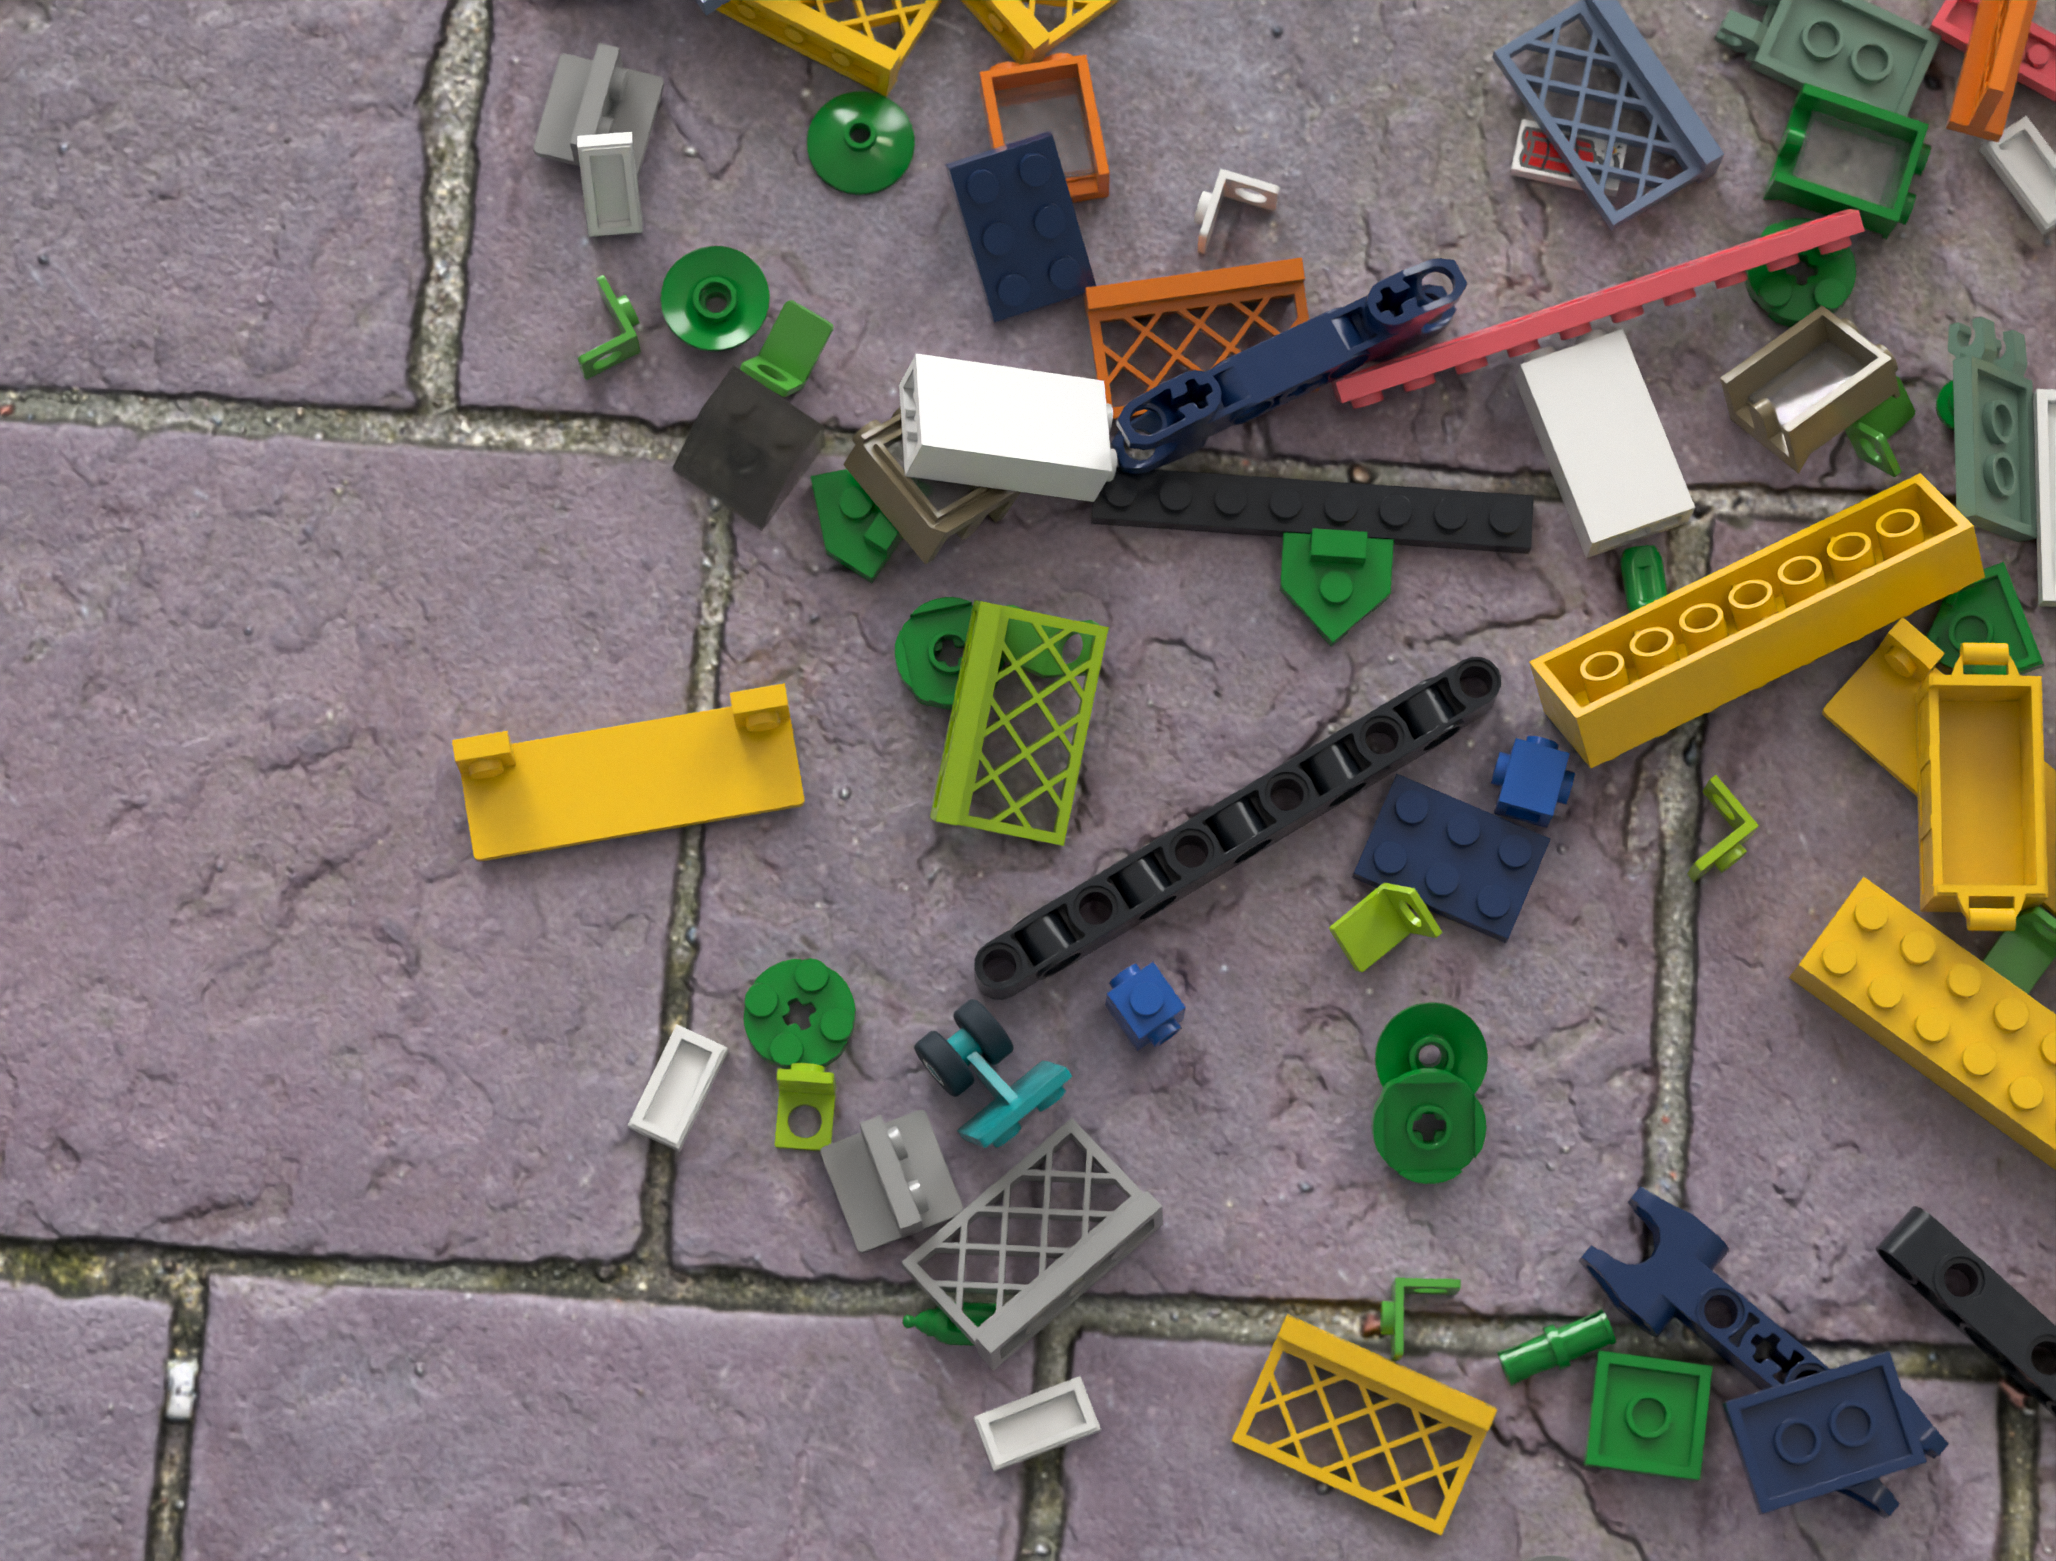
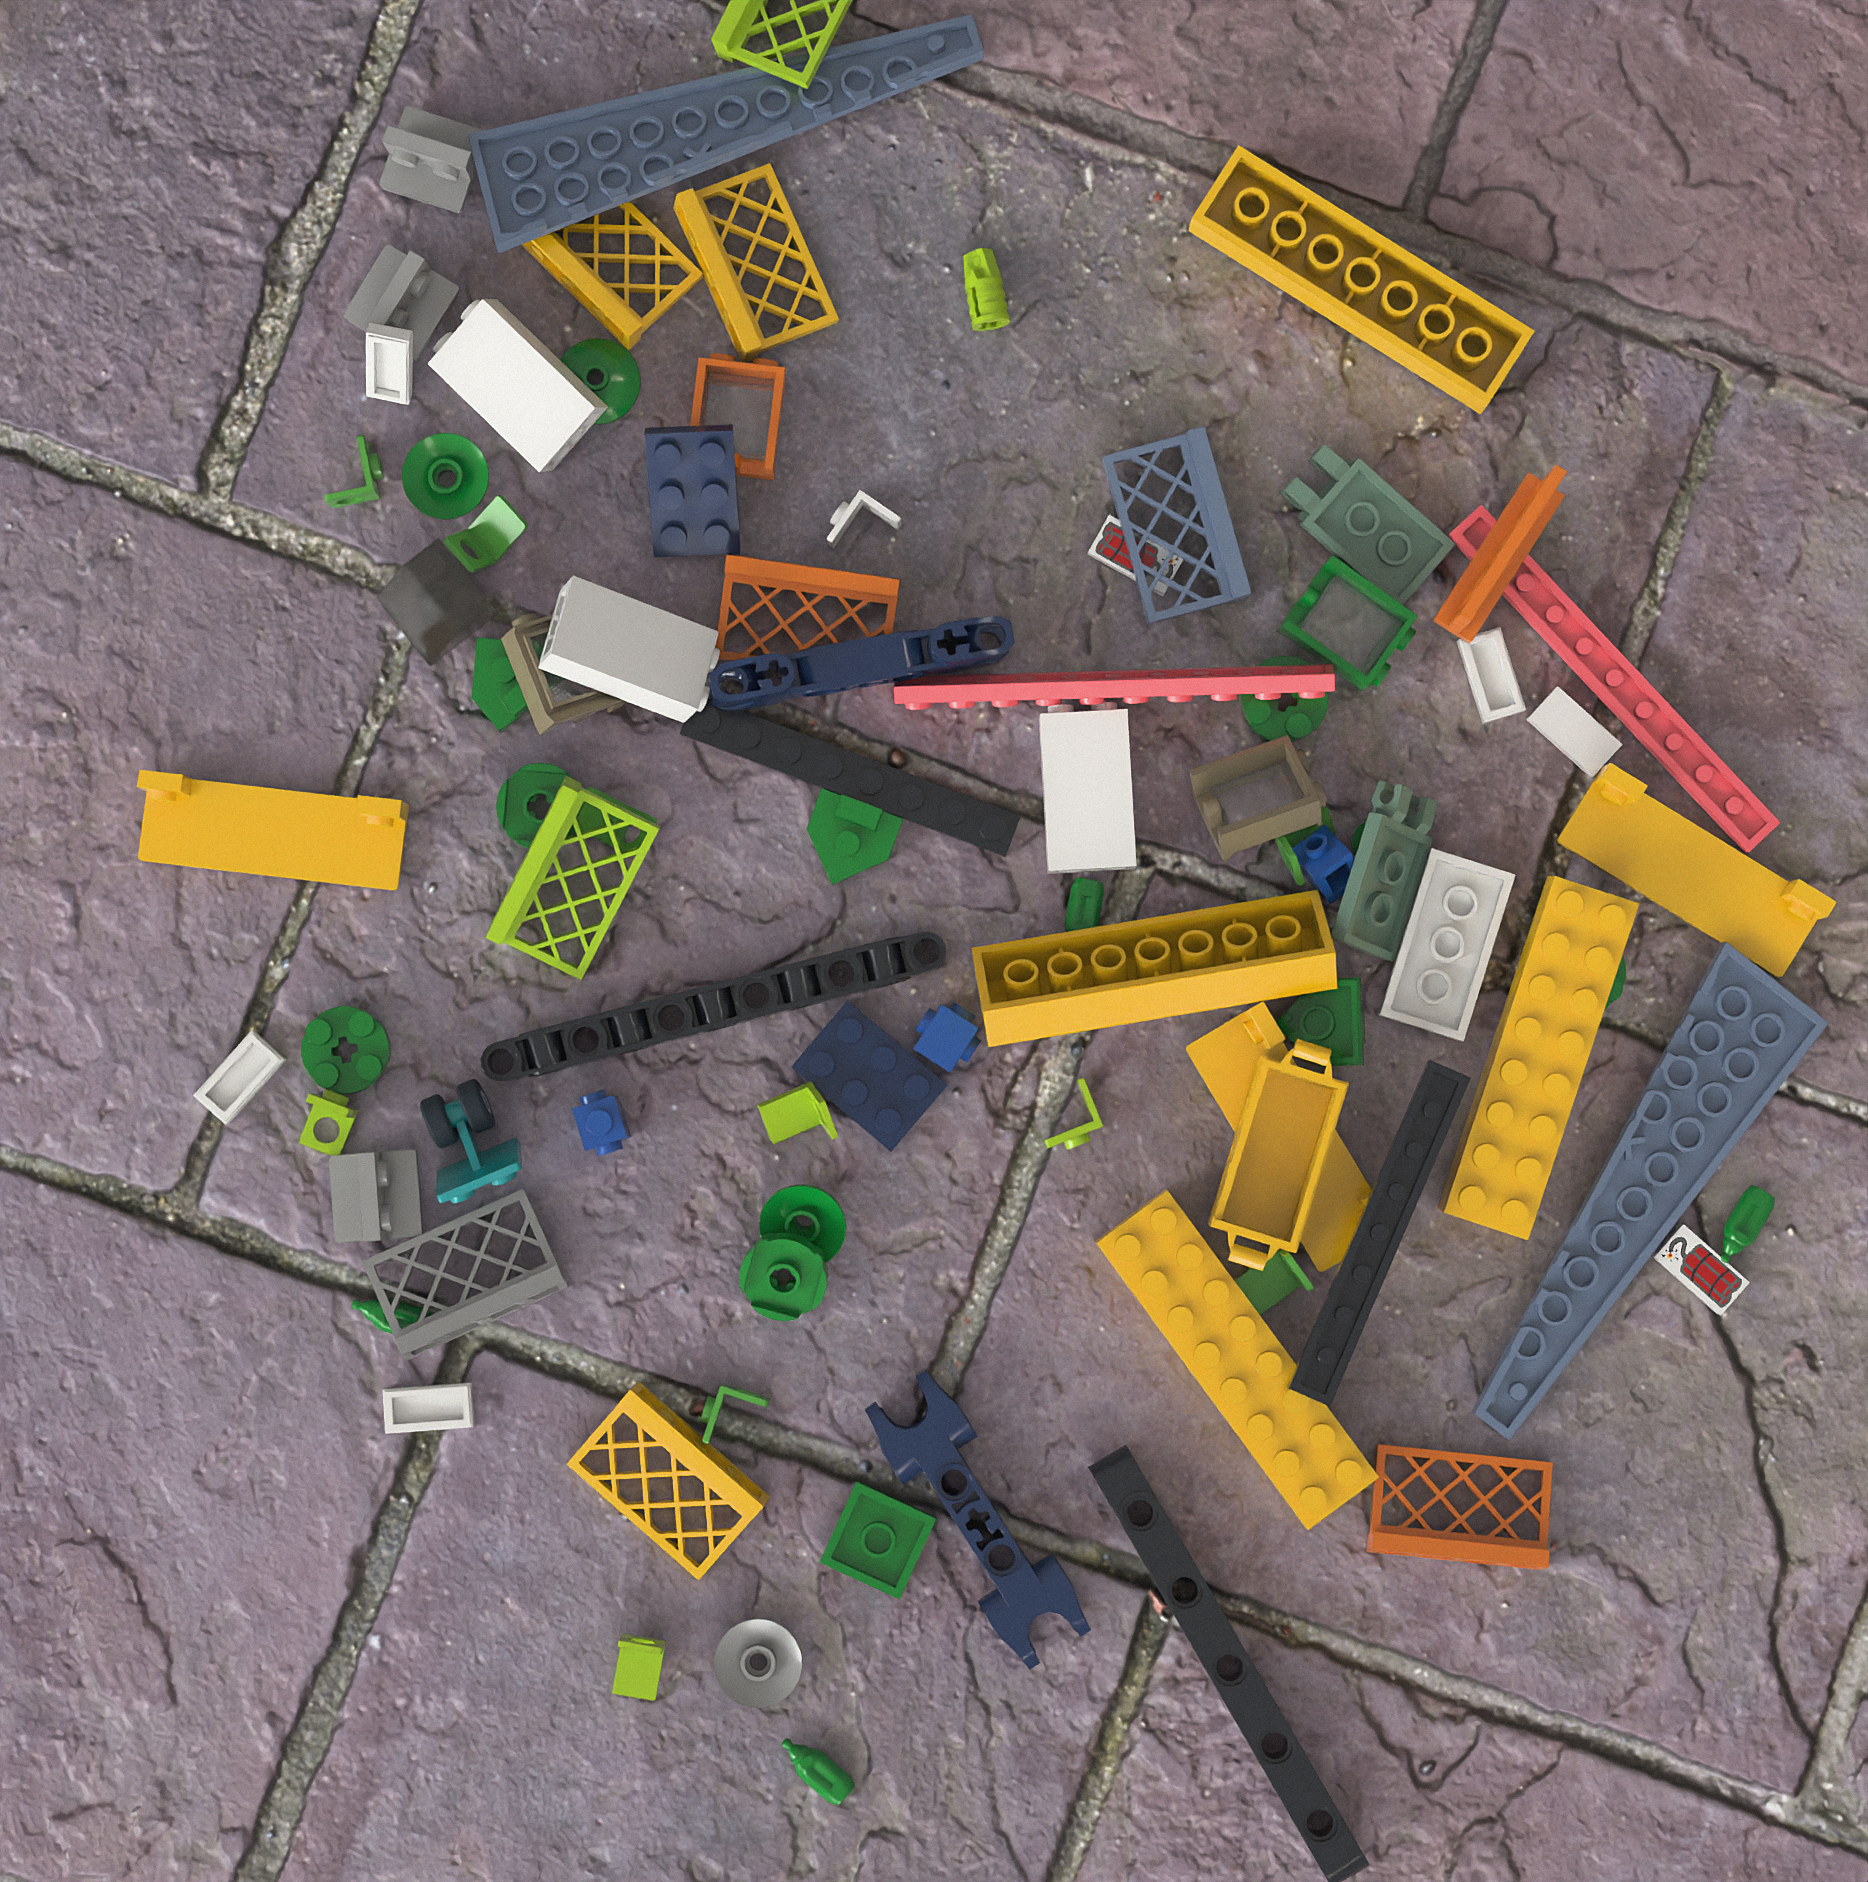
camera: 20 degrees right, 10 degrees up
green pin [1497,1309,1617,1386] -> none
dark blue plate [1722,1351,1927,1515] -> none
none -> white brick [428,299,608,472]
none -> blue brick [1292,825,1355,904]

